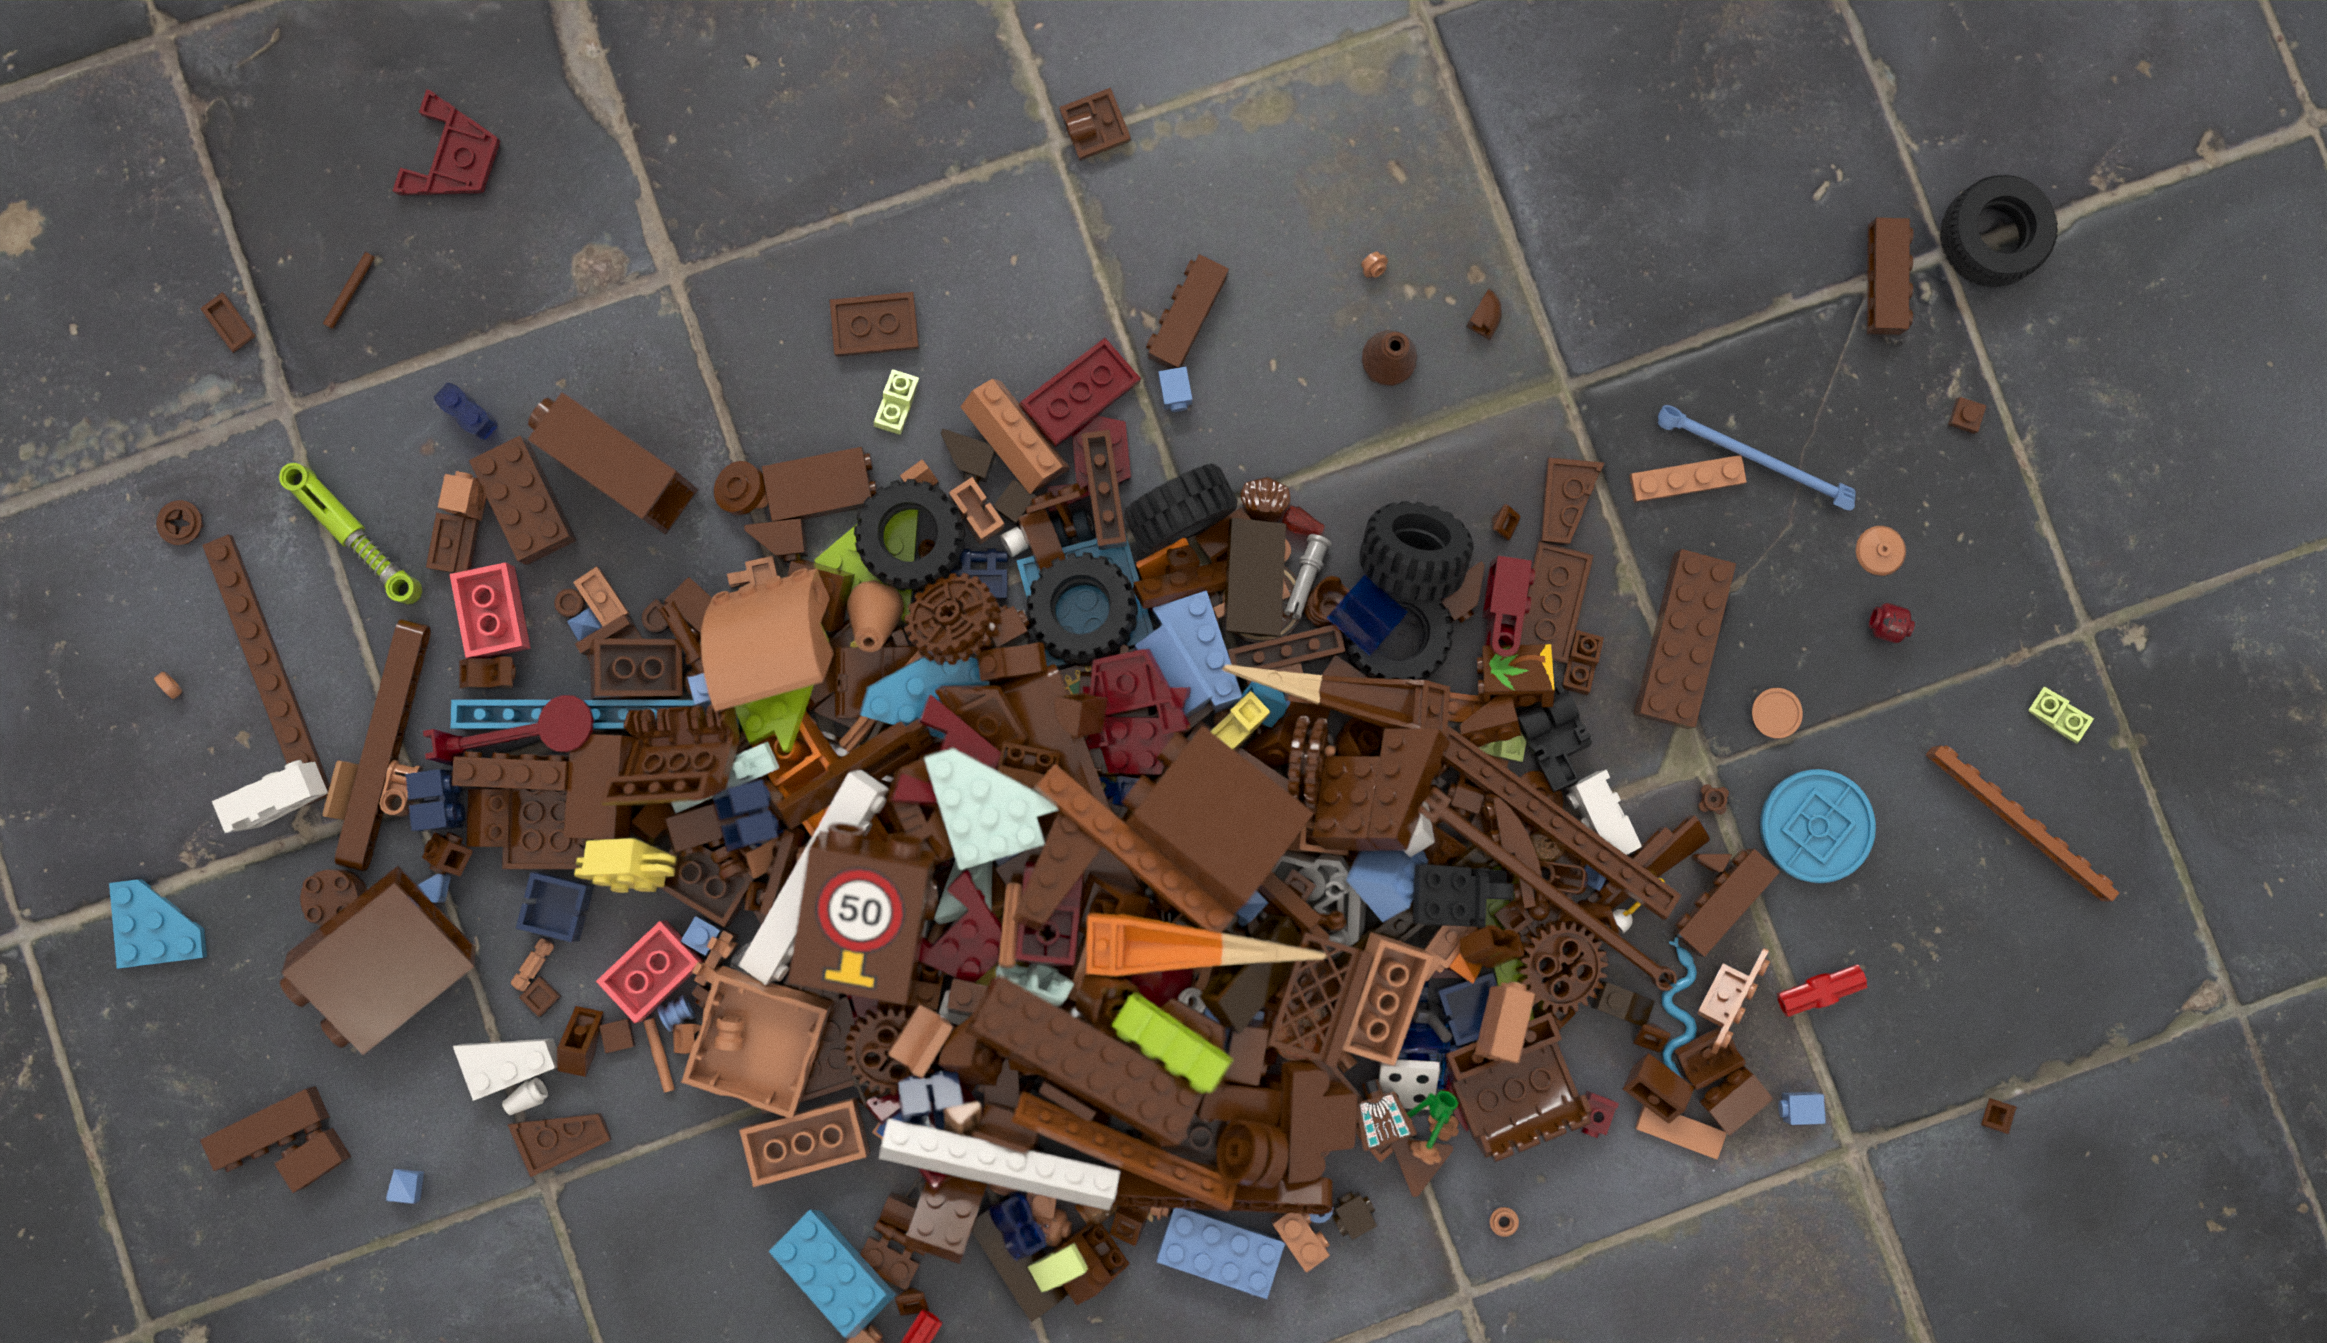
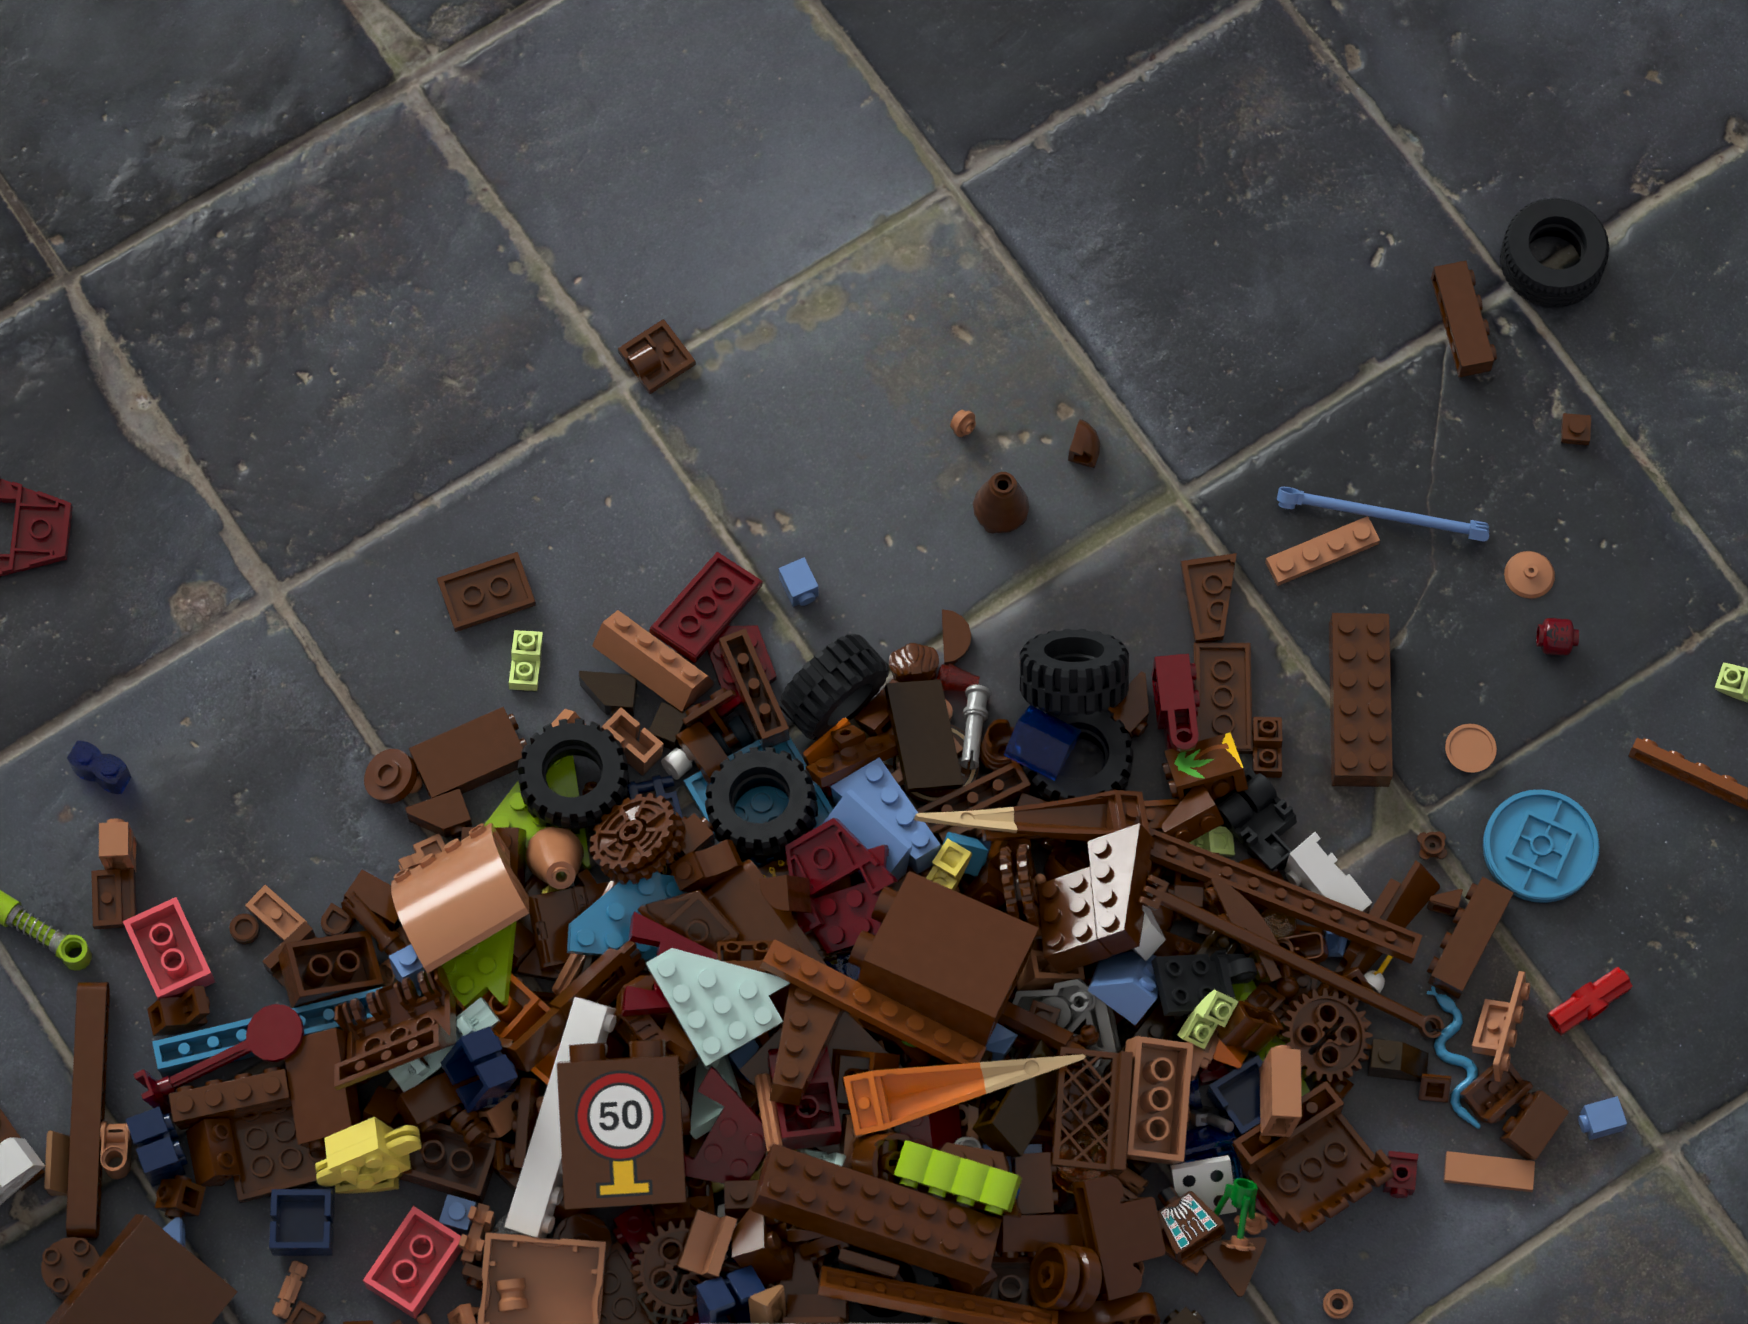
camera: 10 degrees left, 15 degrees down
reddish brown brick [469,436,577,565] -> none
reddish brown brick [527,392,698,535] -> none
medium blue slope [567,608,603,641] -> none
medium blue bush [657,995,695,1032] -> none
reddish brown brick [1146,254,1229,369] -> none
reddish brown slope [1492,504,1521,541] -> none
reddish brown brick [1623,1053,1694,1124] -> none
none -> reddish brown tile [942,609,971,666]
none -> yellowish green slope [1177,990,1239,1049]

